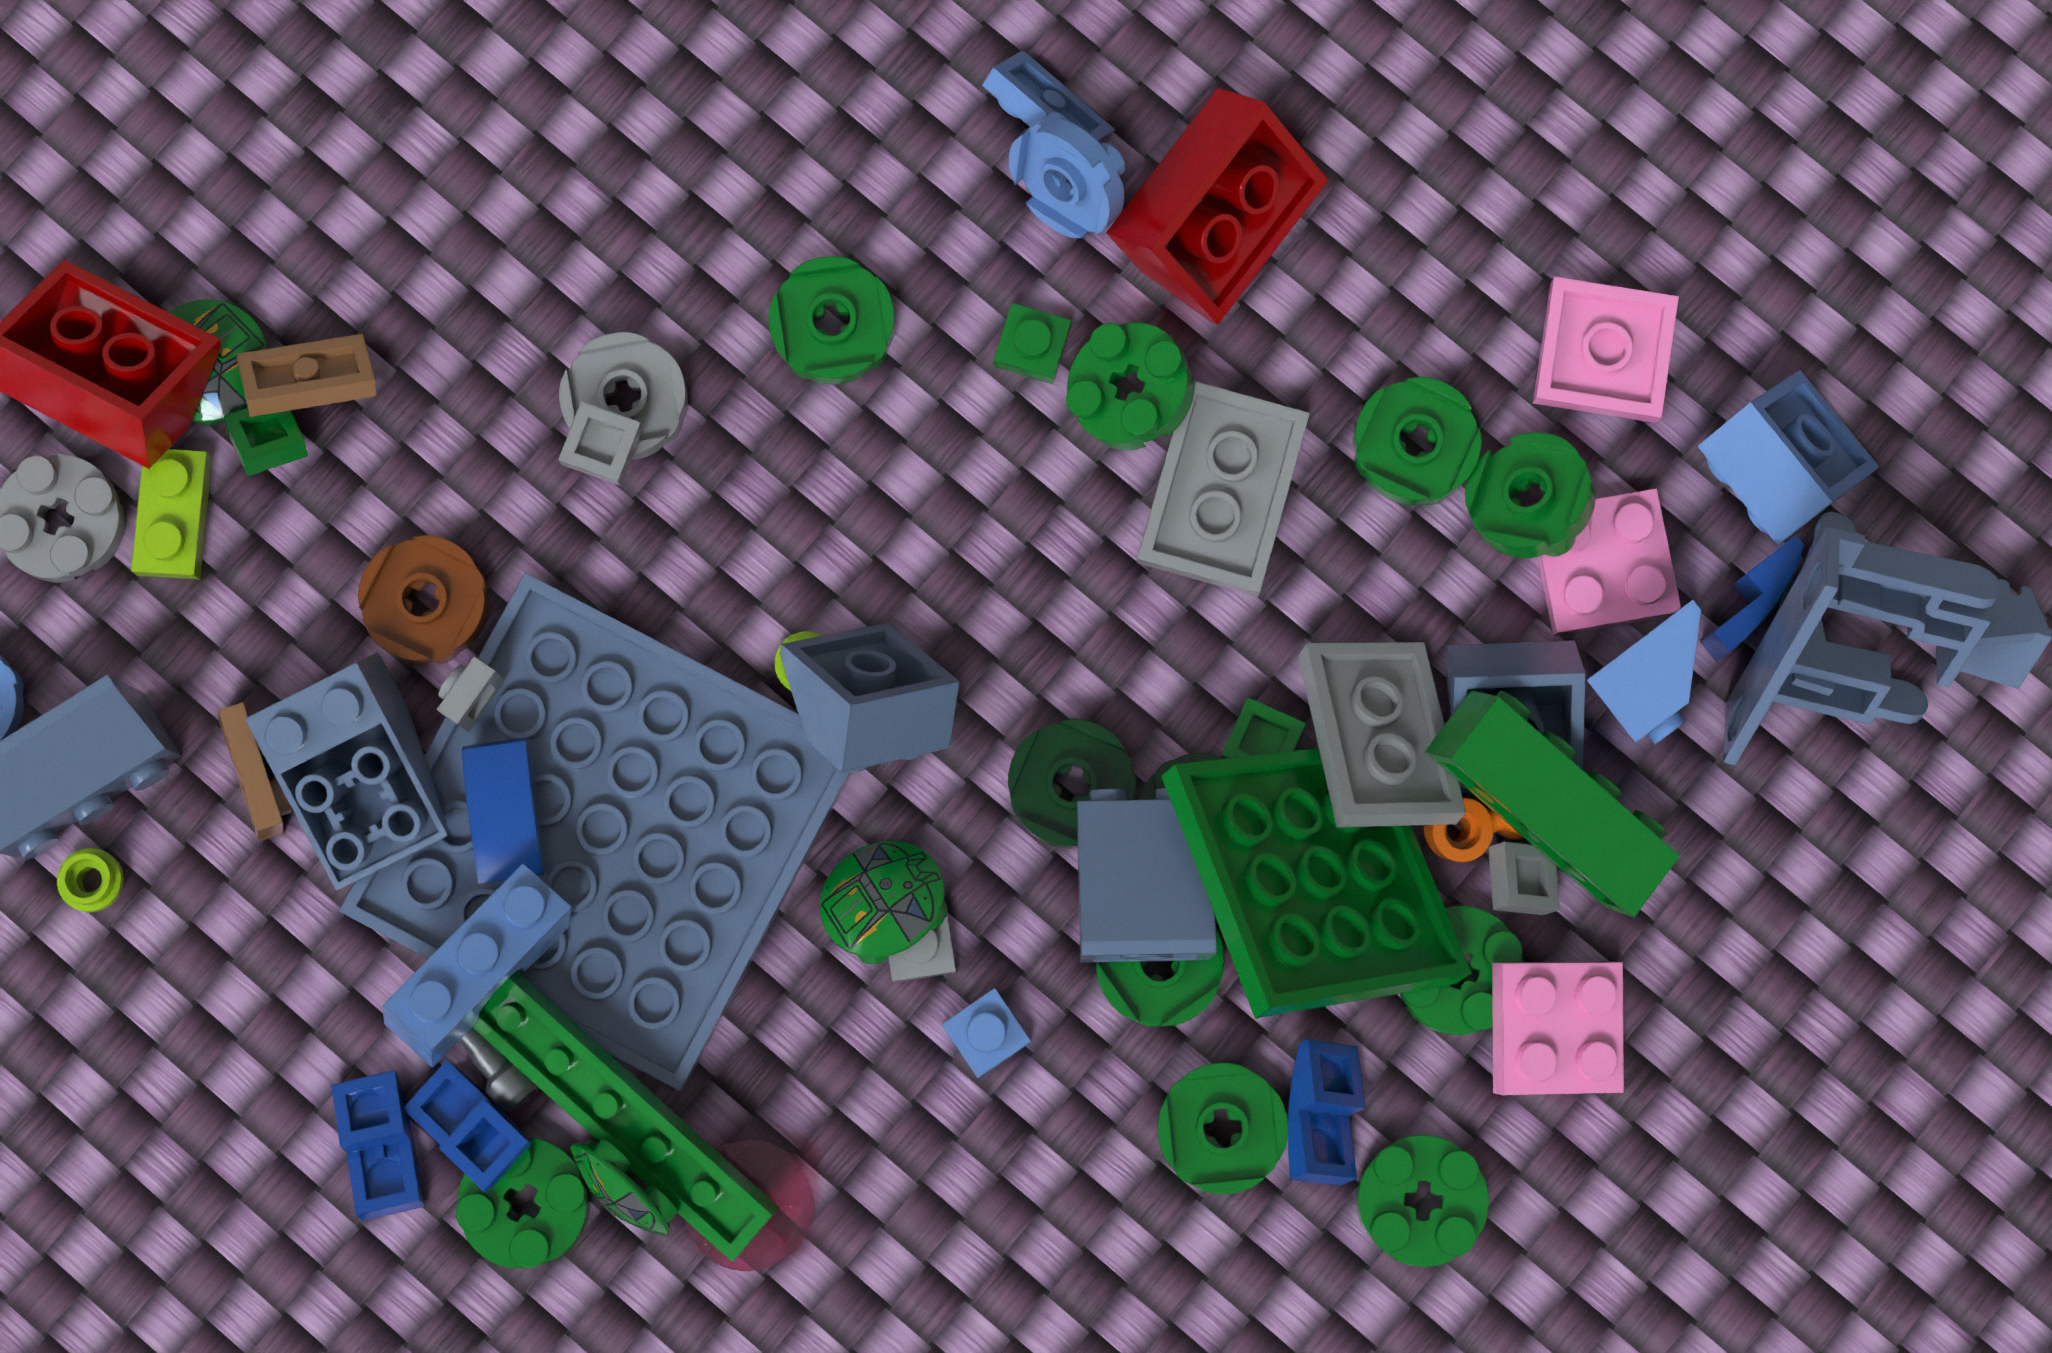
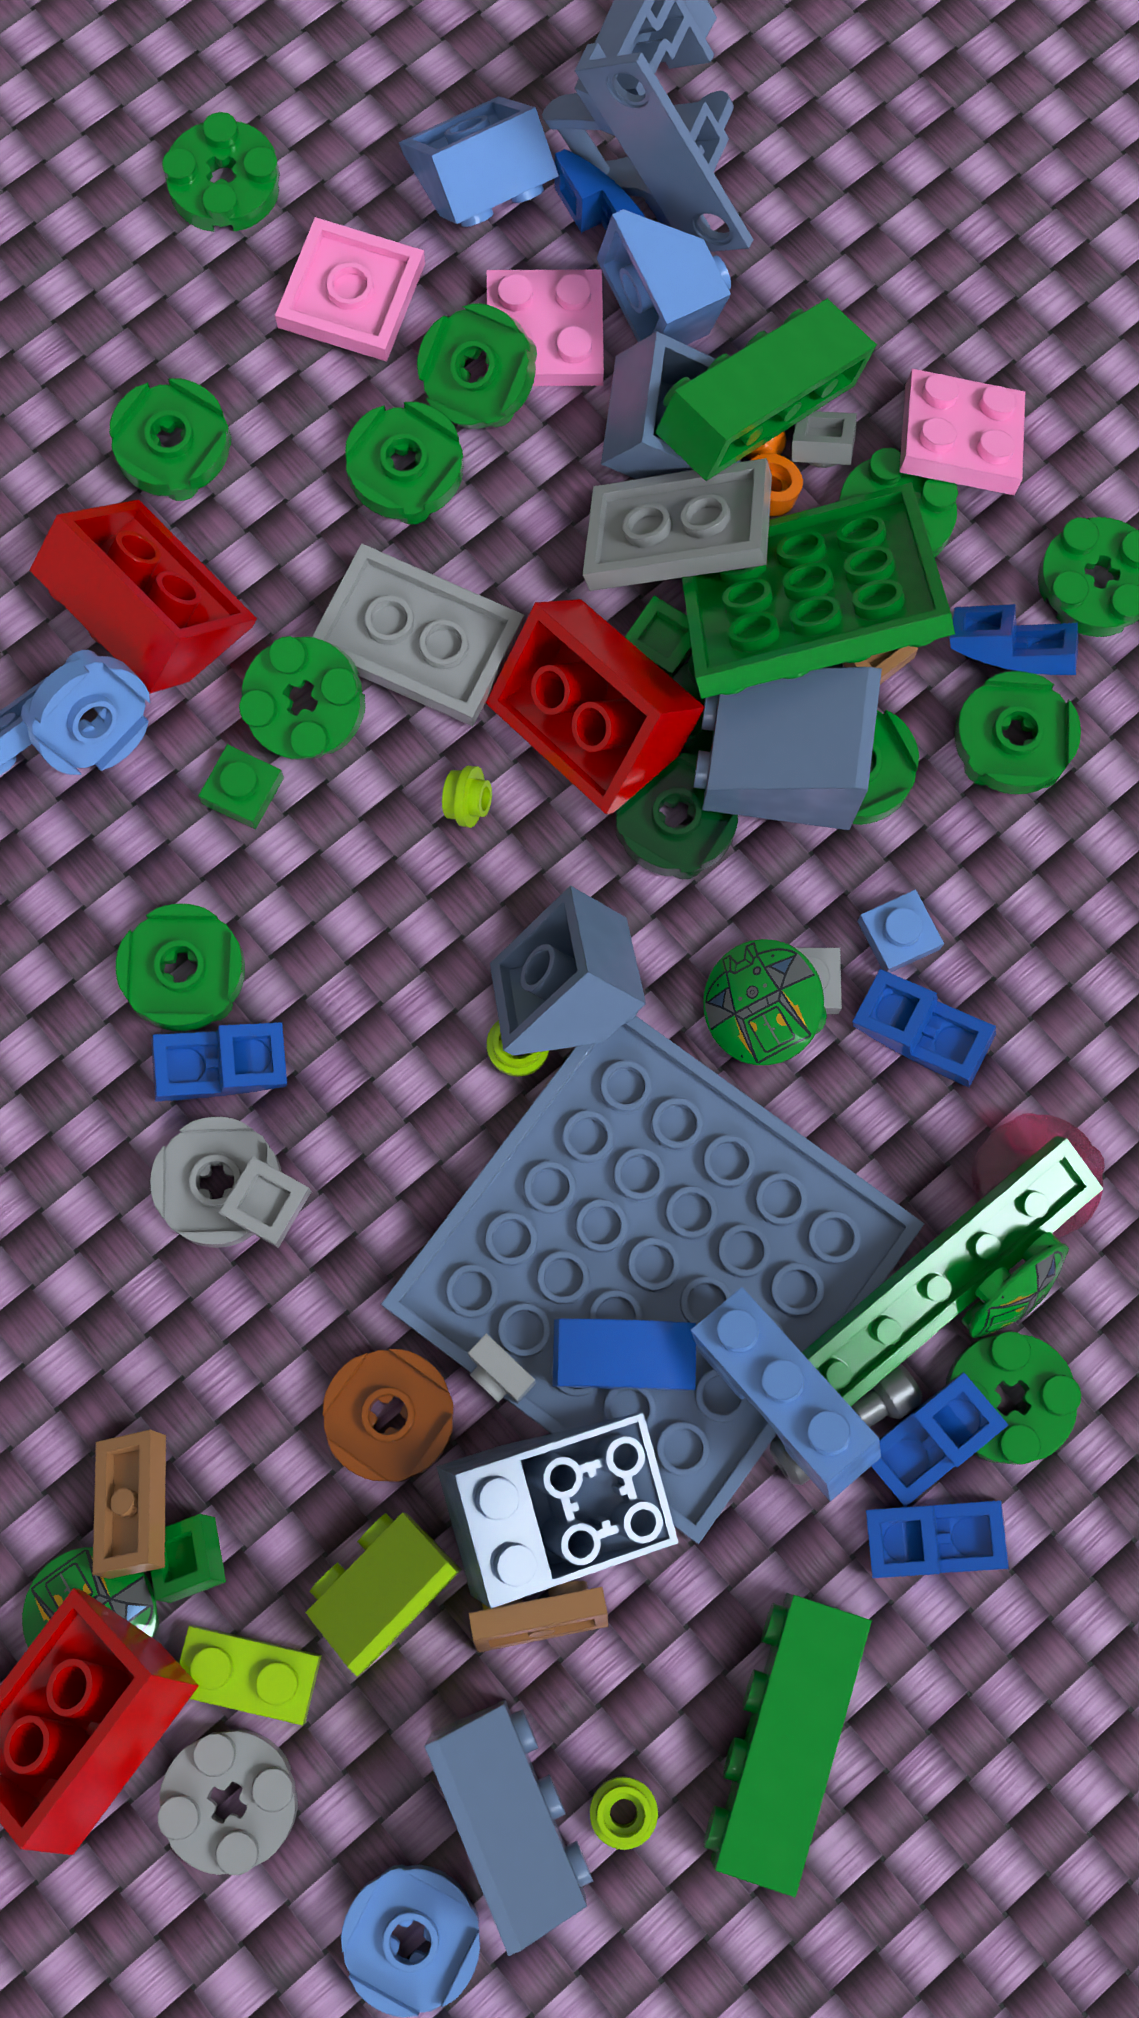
camera: 85 degrees left, 5 degrees down
none -> green plate [109,378,231,501]
none -> blue slope [151,1022,287,1102]
none -> green plate [162,112,280,232]
none -> lime slope [305,1512,462,1677]
none -> lime plate [442,765,492,828]
none -> red slope [486,599,705,814]
none -> green brick [703,1593,872,1898]
none -> blue slope [852,969,996,1088]

